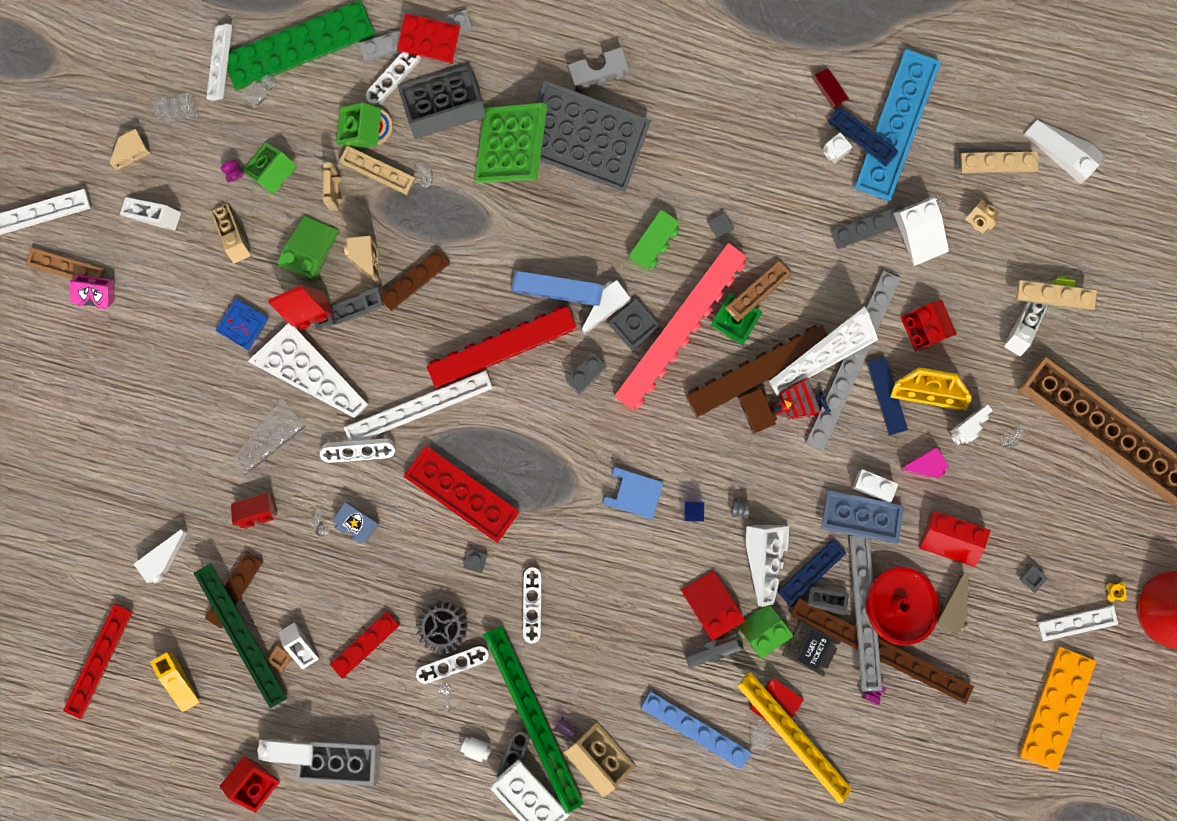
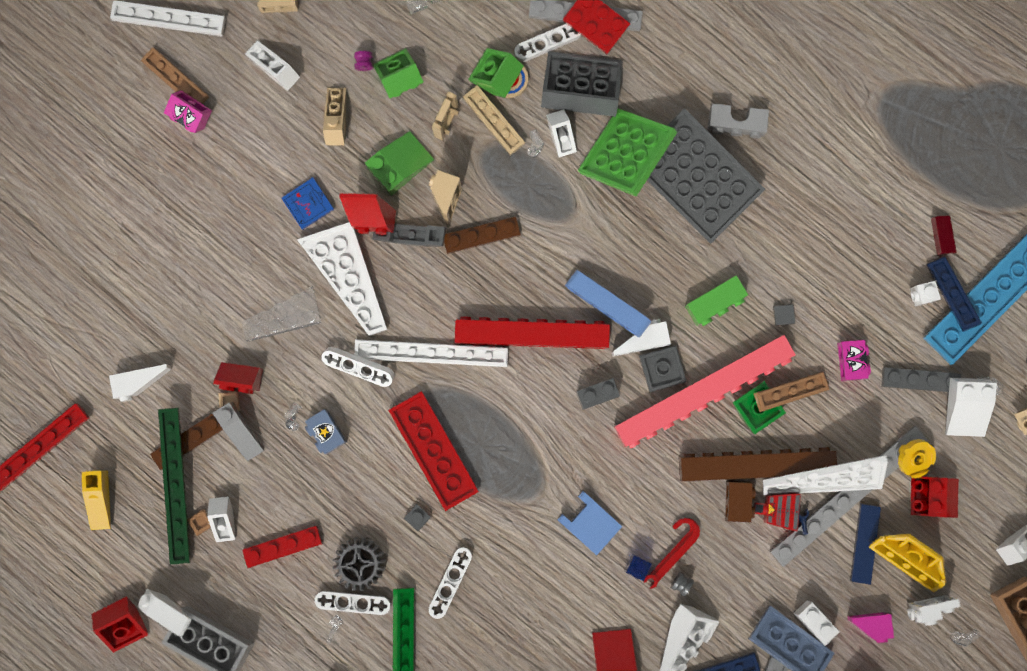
camera: 25 degrees right, 0 degrees up
none -> light grey slope [213,402,264,461]
none -> tan tile [218,392,240,411]
none -> white slope [546,109,577,157]
none -> red piece [643,518,700,589]
none -> dark pink brick [837,340,871,381]
none -> yellow plate [898,439,936,478]

